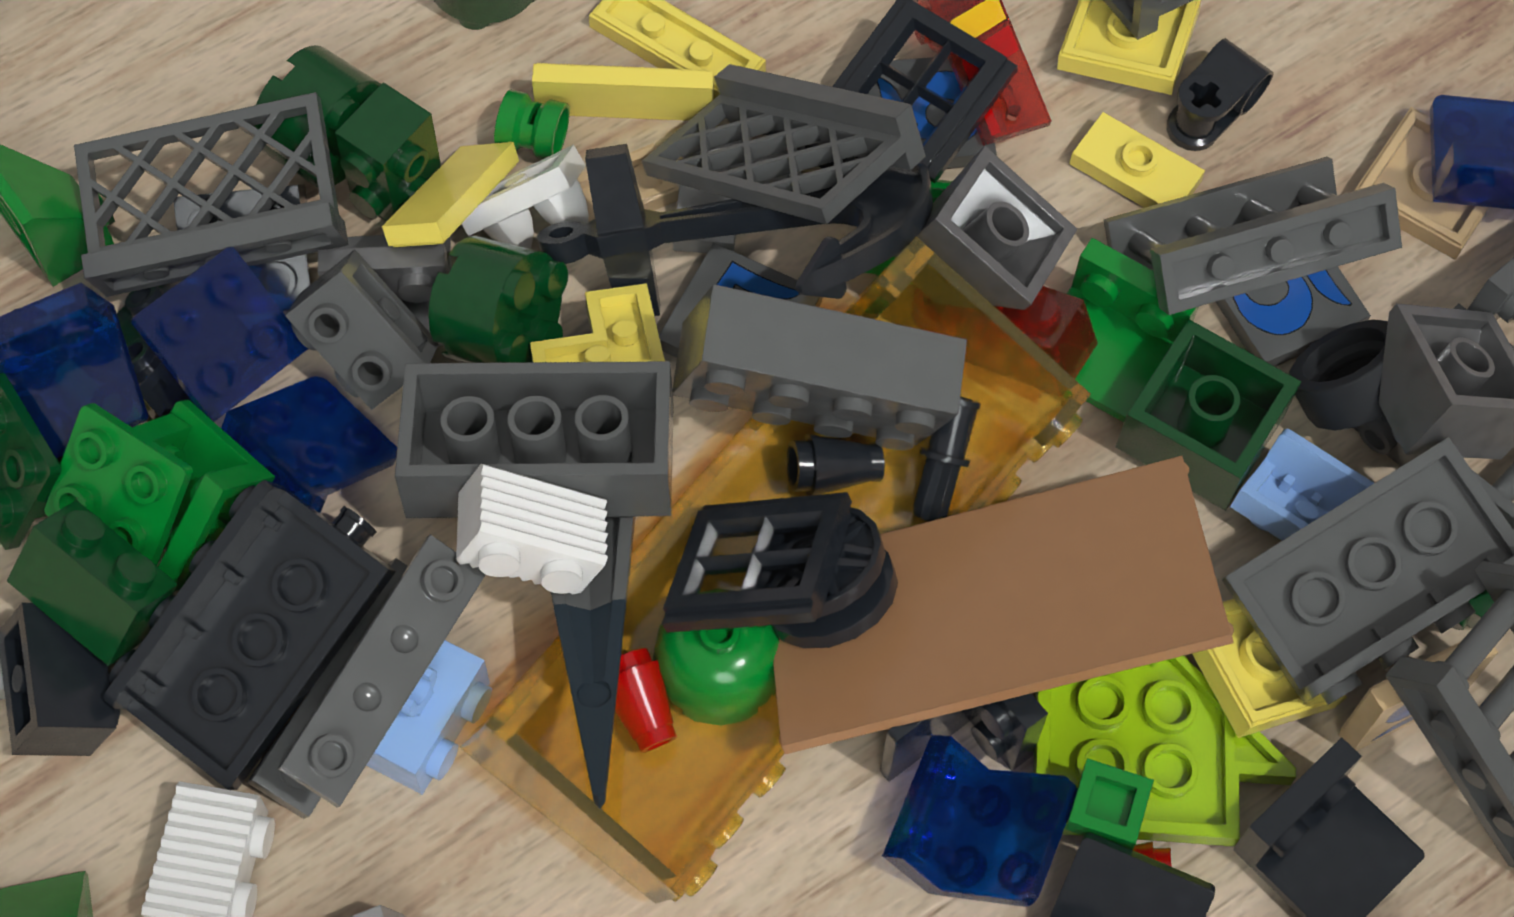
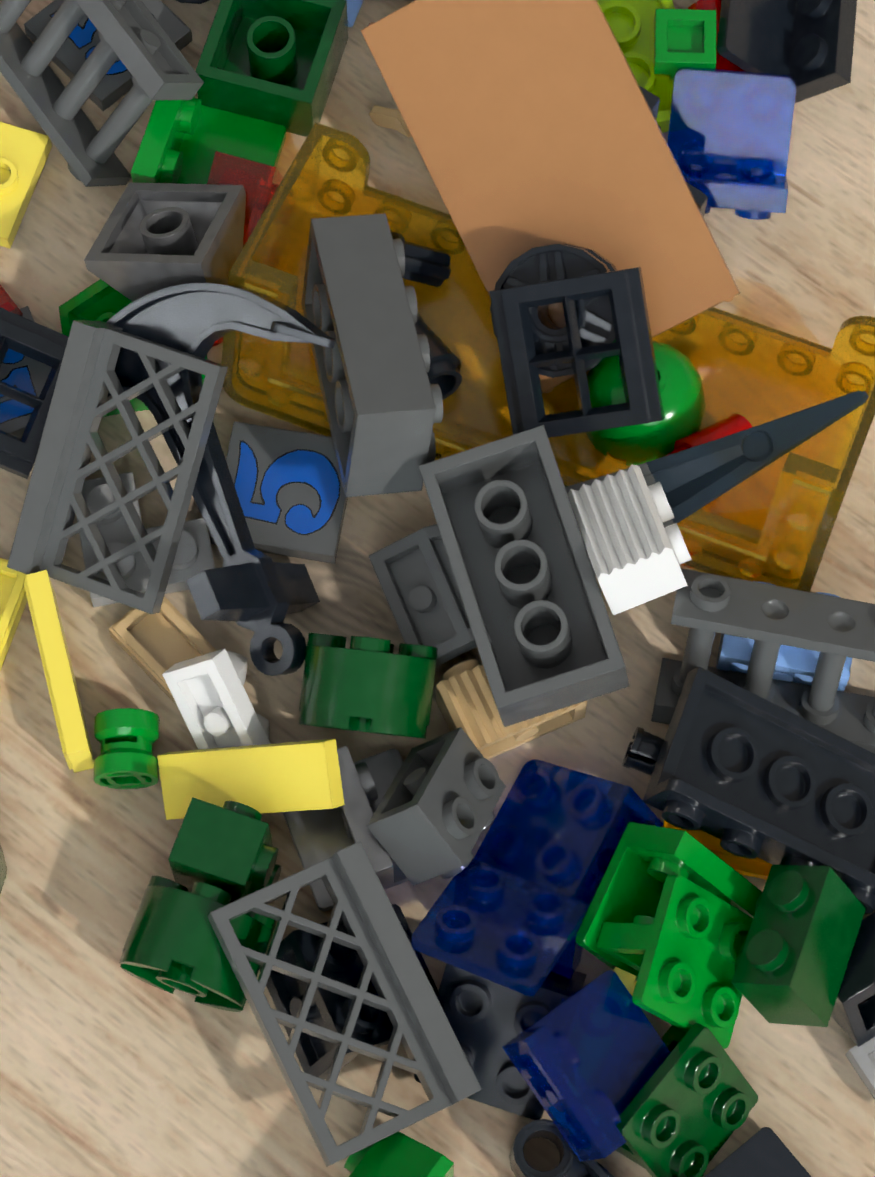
camera: 105 degrees left, 5 degrees up
light yellow plate [530,283,665,362] -> none

